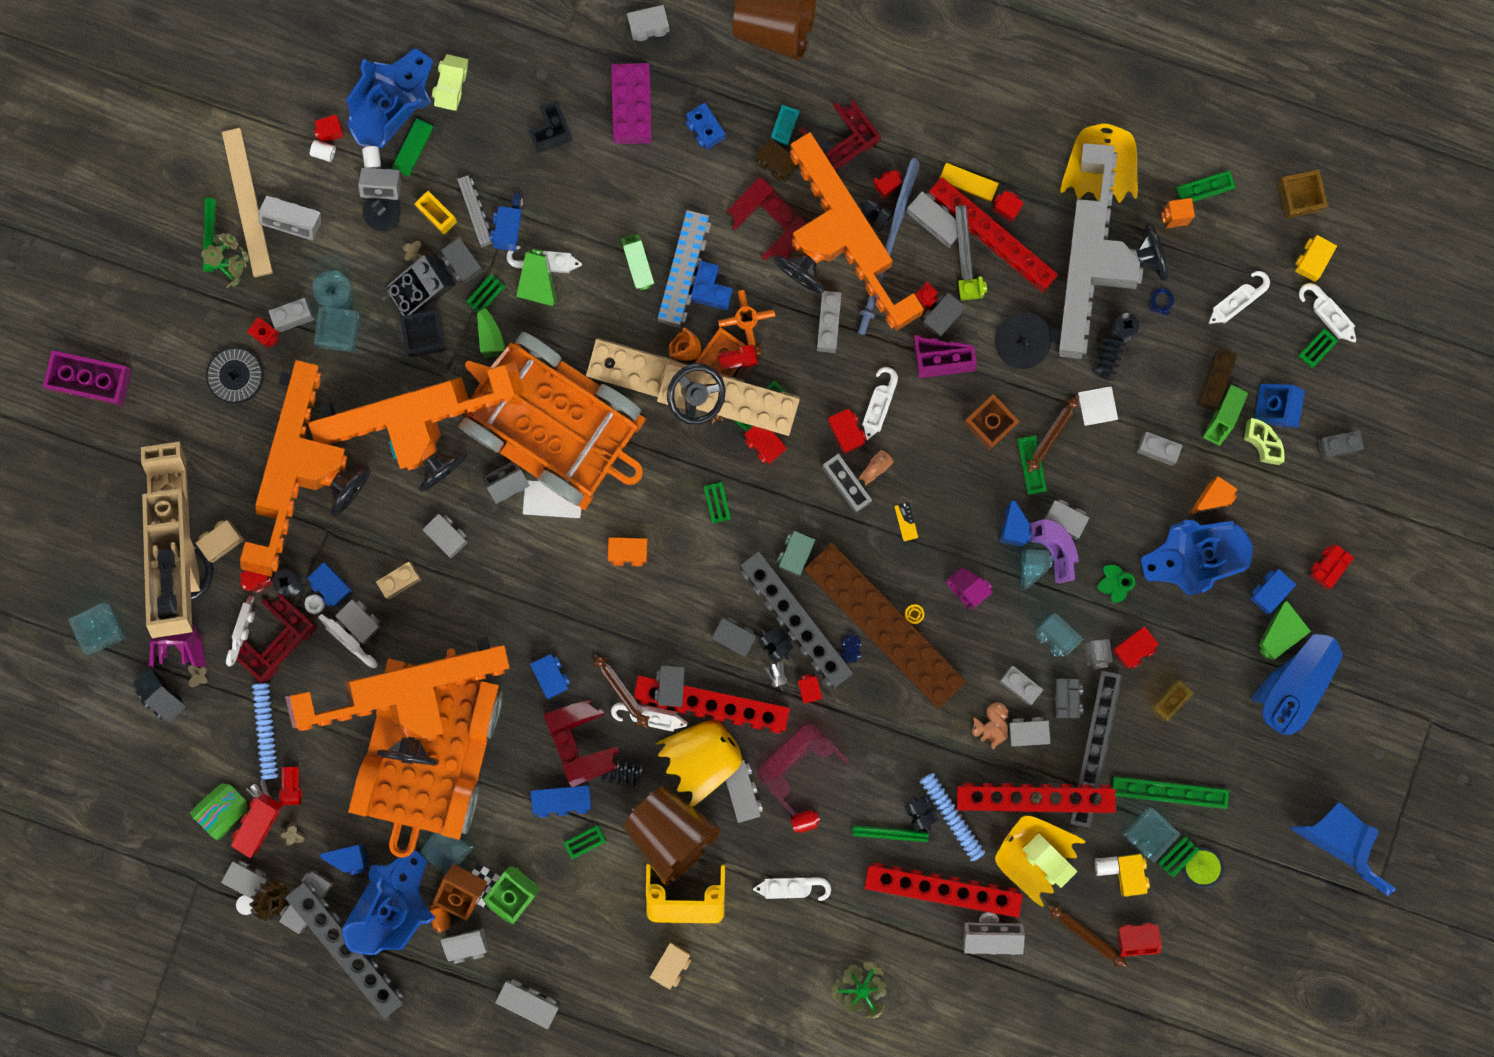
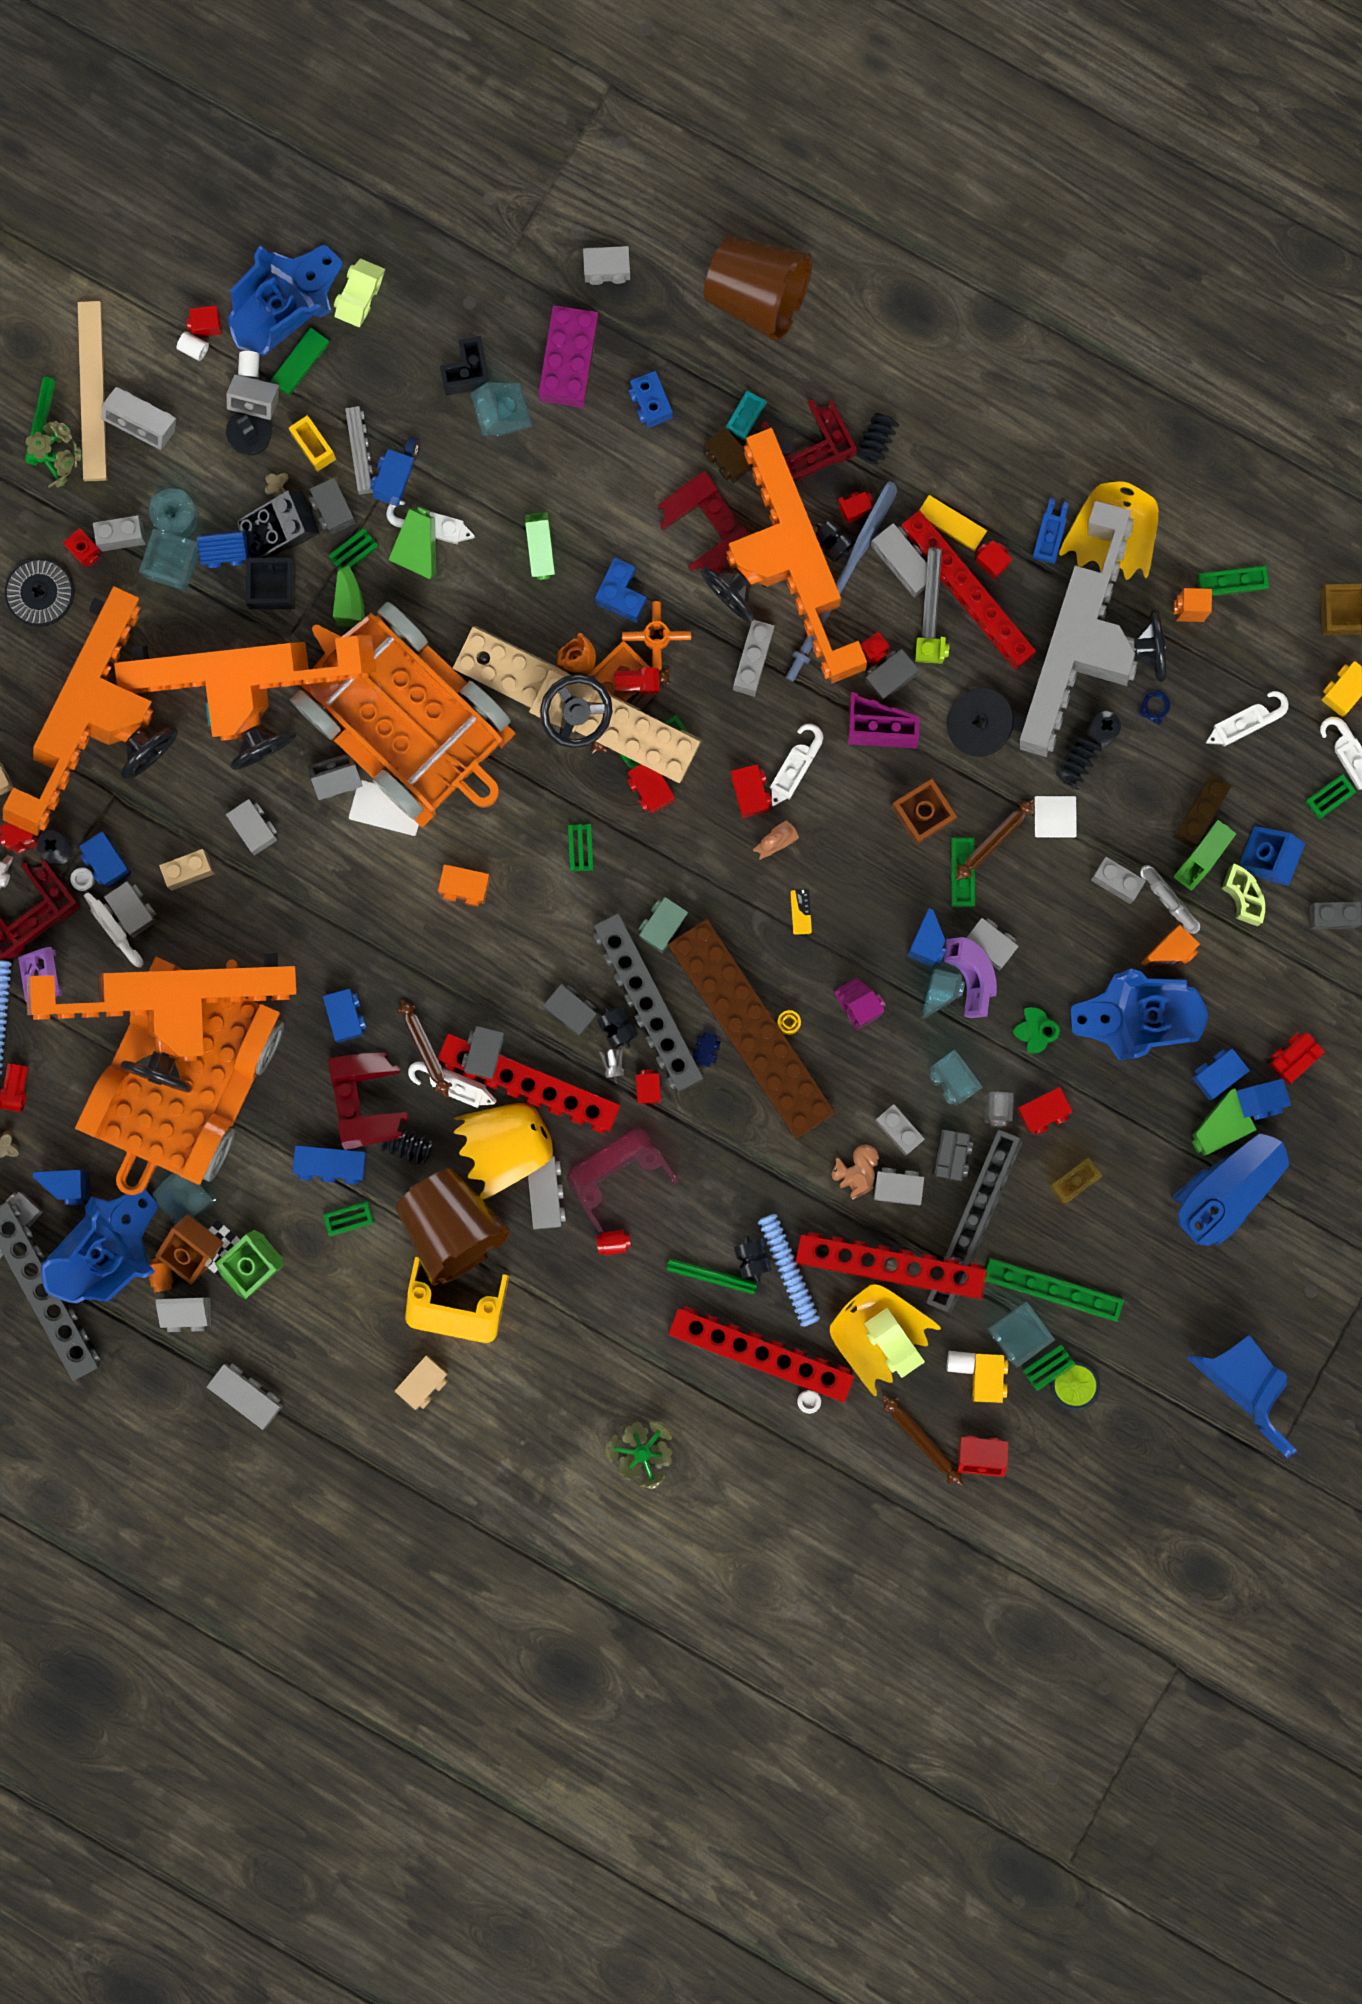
camera: 10 degrees right, 0 degrees up
light grey brick [658,210,712,328] -> none
white plate [753,877,831,901] -> none
light grey brick [822,454,872,514] -> none
light grey brick [963,922,1025,955] -> none
none -> medium lavender piece [18,947,62,1002]
none -> blue brick [197,530,249,568]
none -> clear light blue slope [470,382,533,436]
none -> black piece [856,413,899,465]
none -> blue hinge [1032,498,1069,564]
none -> light grey plate [1140,865,1200,934]
none -> blue brick [1237,1079,1291,1120]

